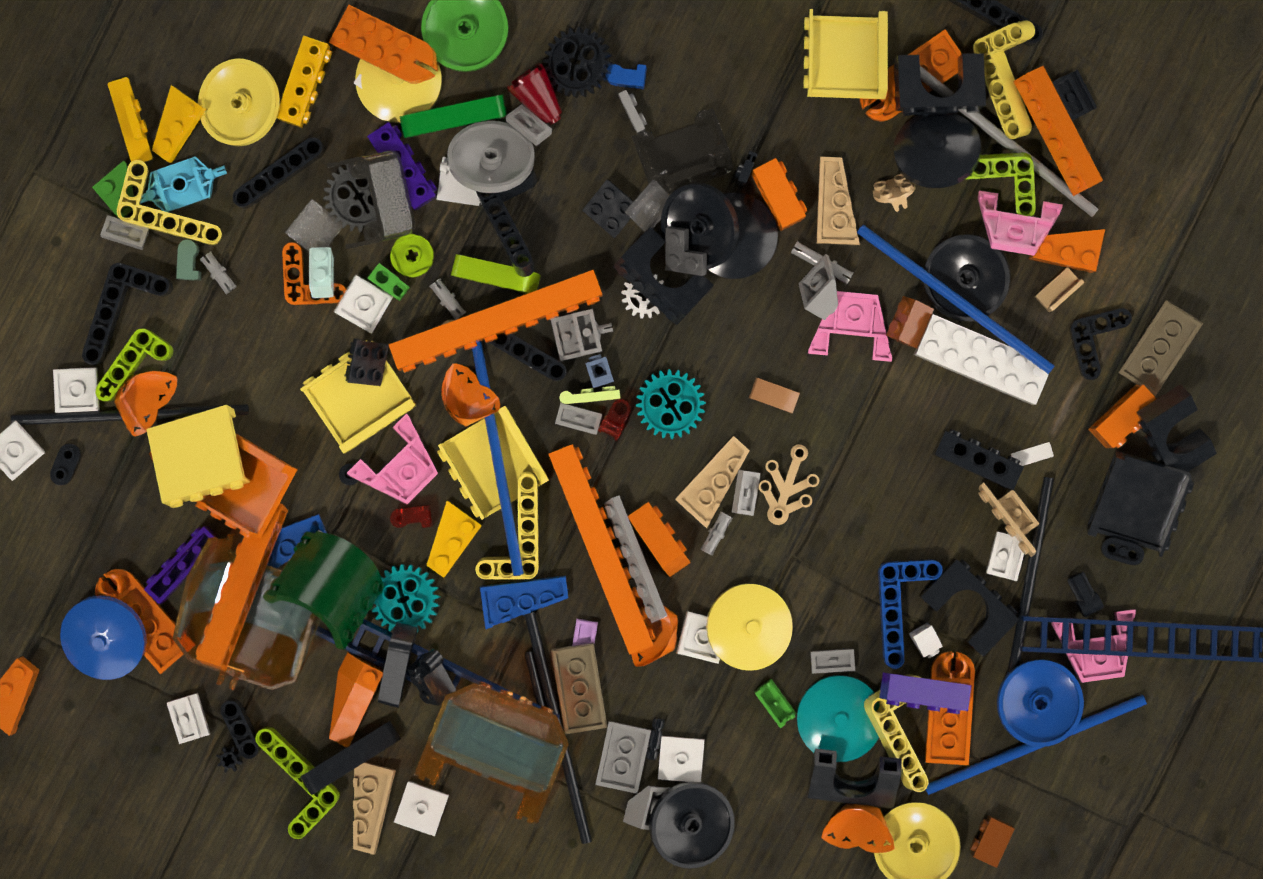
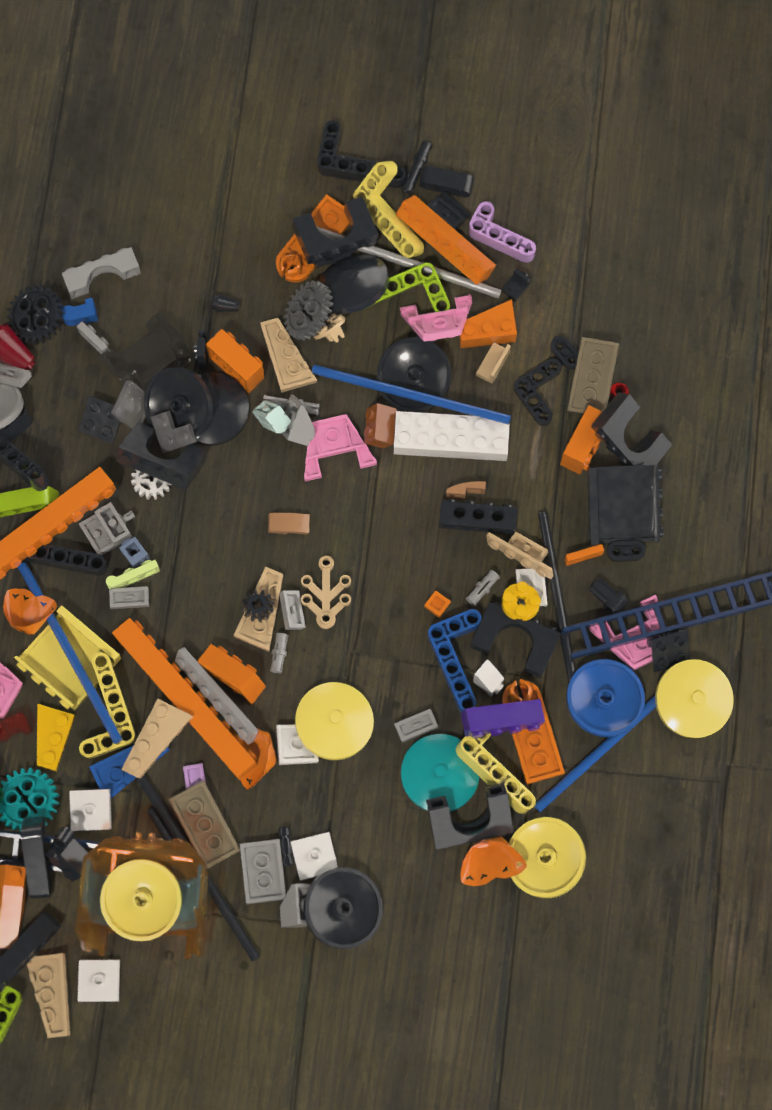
camera: 20 degrees left, 15 degrees down
clear red piece [598,399,631,441] -> none
teal gear [636,369,706,439] -> none
bright green hinge [754,679,797,728] -> none
light yellow panel [803,9,888,99] -> none
dark orange brick [970,815,1015,868] -> none
white sticker [1011,442,1054,466] -> none
none -> light grey arch [62,247,141,299]
none -> white plate [70,789,112,831]
none -> light yellow dish [100,859,182,941]
none -> tan wing [121,699,193,779]
none -> black cone [212,294,240,312]
none -> black gear [241,589,274,623]
none -> light aqua brick [252,400,291,433]
none -> dark grey gear [284,280,333,341]
none -> black pin [401,141,432,194]
none -> black beam [419,166,474,198]
none -> orange plate [424,590,451,618]
none -> medium nougat slope [446,481,486,500]
none -> light grey pin [466,570,500,606]
none -> lavender beam [469,202,536,263]
none -> black bracket [501,269,530,302]
none -> yellow plate [502,582,541,621]
none -> black plate [550,336,579,370]
none -> orange tile [564,544,604,566]
none -> red plate [610,383,629,399]
none -> black hinge [647,629,690,673]
none -> light yellow dish [655,660,733,738]

